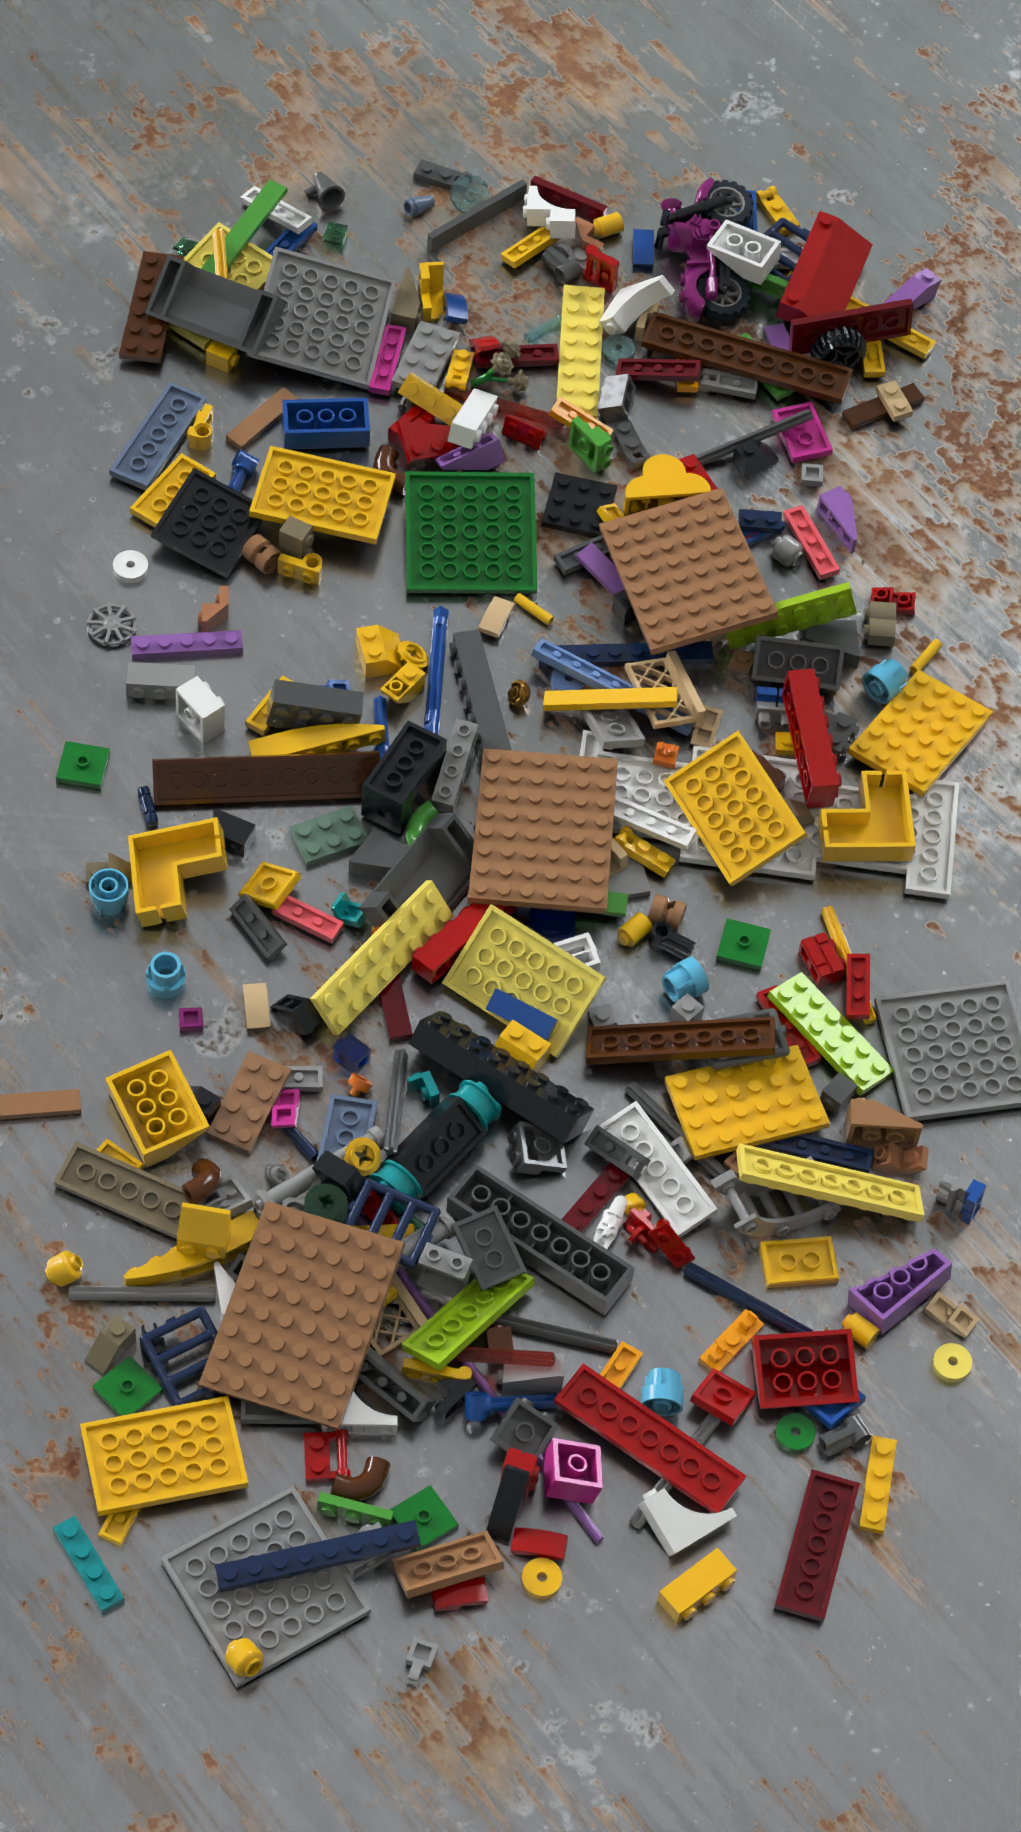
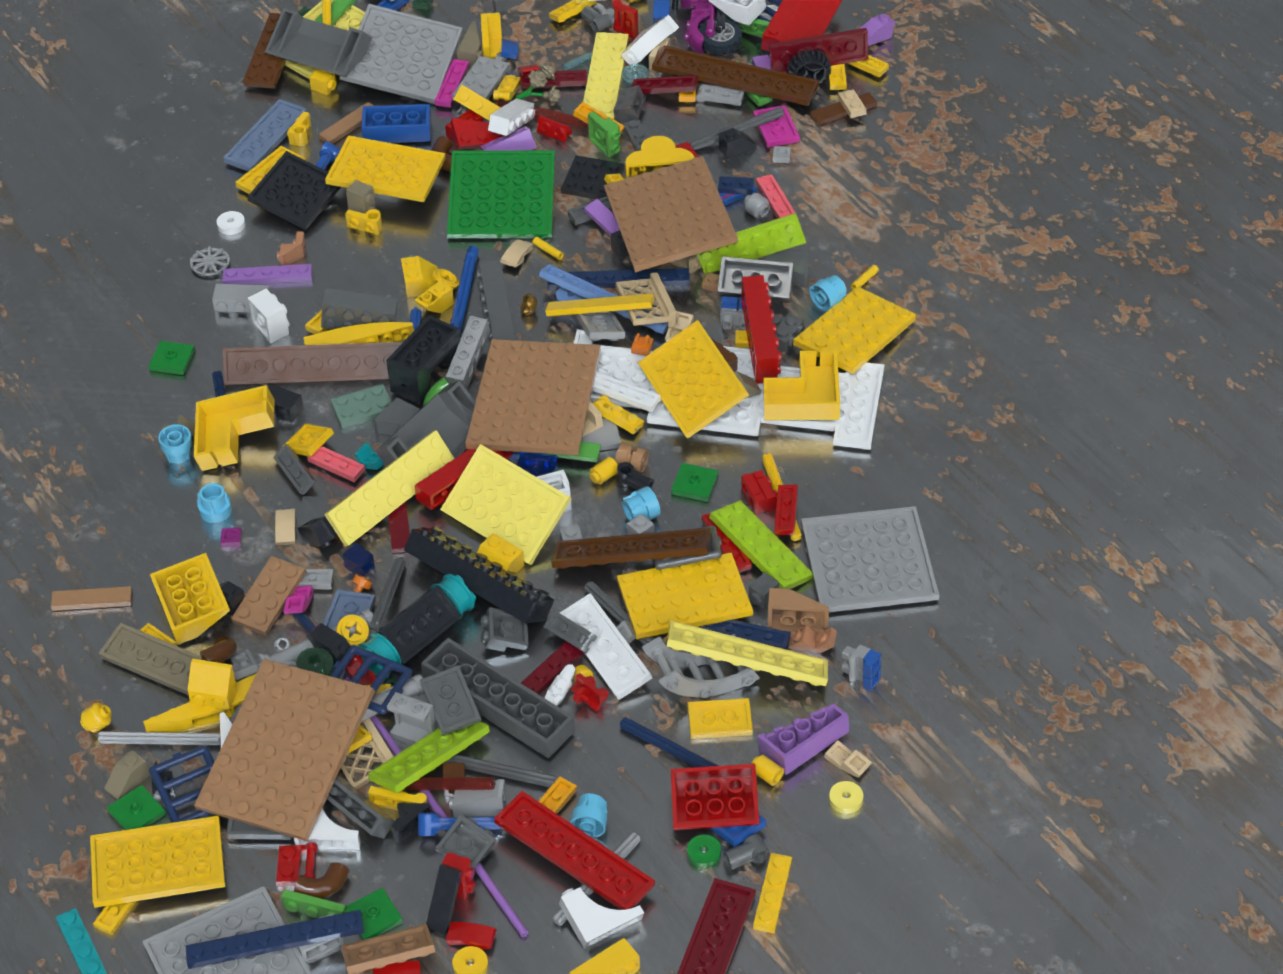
camera: 10 degrees right, 10 degrees down
medium nougat wheel [242,534,283,574] -> none
teal bracket [407,1071,440,1108] -> none
blue tile [486,988,558,1041] -> none
dark pink brick [543,1438,603,1504] -> none
red hinge [648,1218,695,1269] -> none
red plate [690,1368,756,1426] -> none
light orange plate [699,1309,764,1372] -> none
medium lavender slope [817,486,857,553] -> none
dark tan brick [863,601,896,647] -> none
red slope [871,587,917,615] -> none

